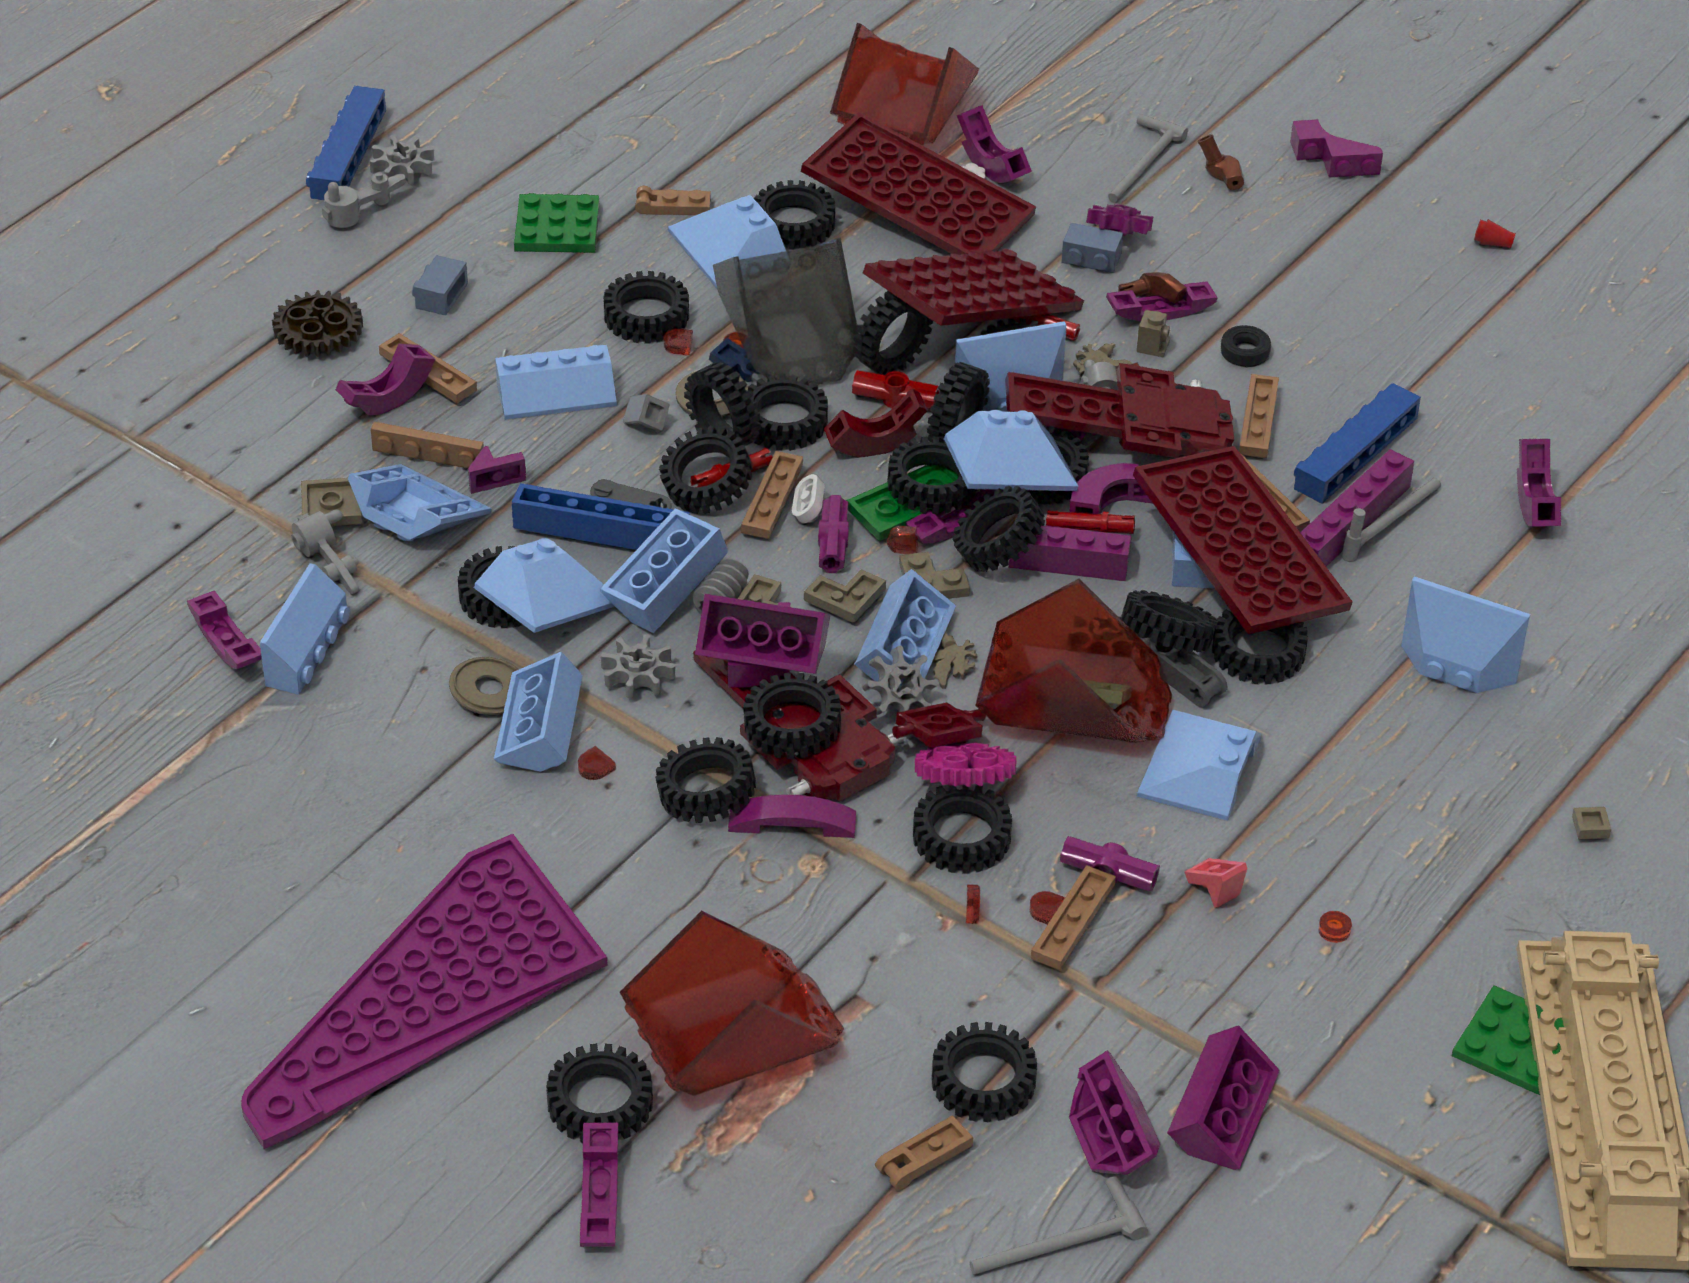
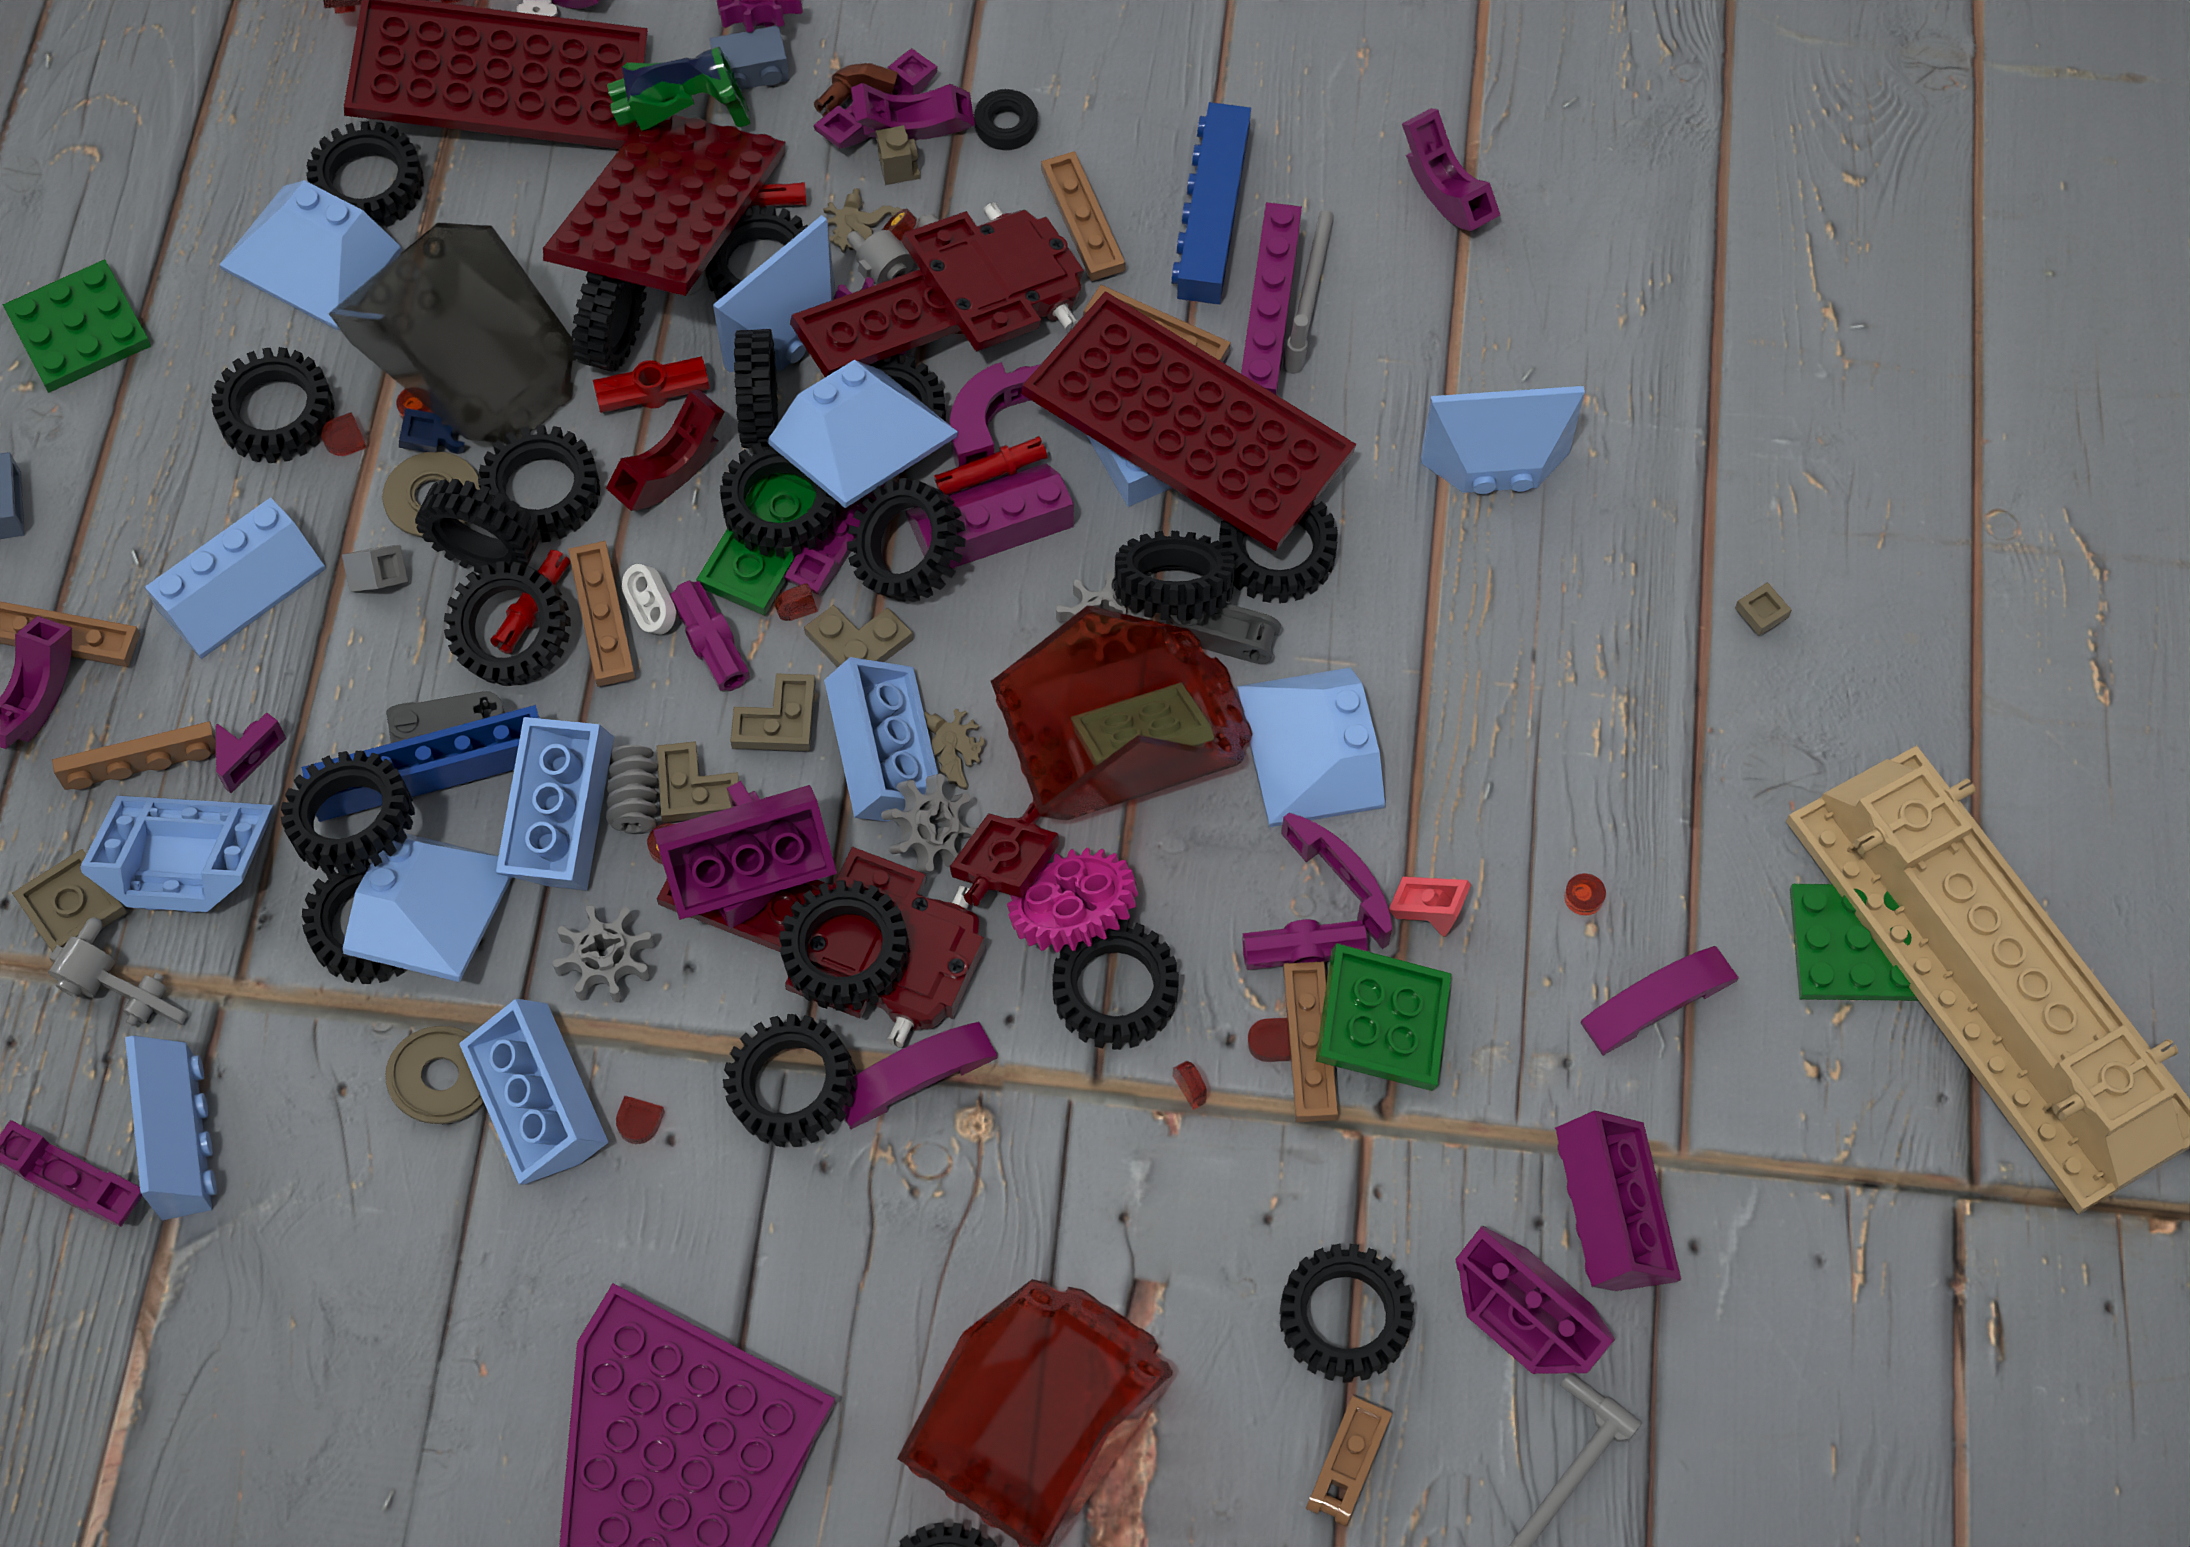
camera: 30 degrees left, 20 degrees up
medium nougat plate [635,185,711,215] -> none
none -> black tyre [281,750,415,875]
none -> green hips [607,46,751,131]
none -> magenta arch [851,83,975,140]
none -> magenta slope [1281,813,1392,949]
none -> green plate [1315,943,1452,1091]
none -> magenta slope [1580,946,1739,1055]

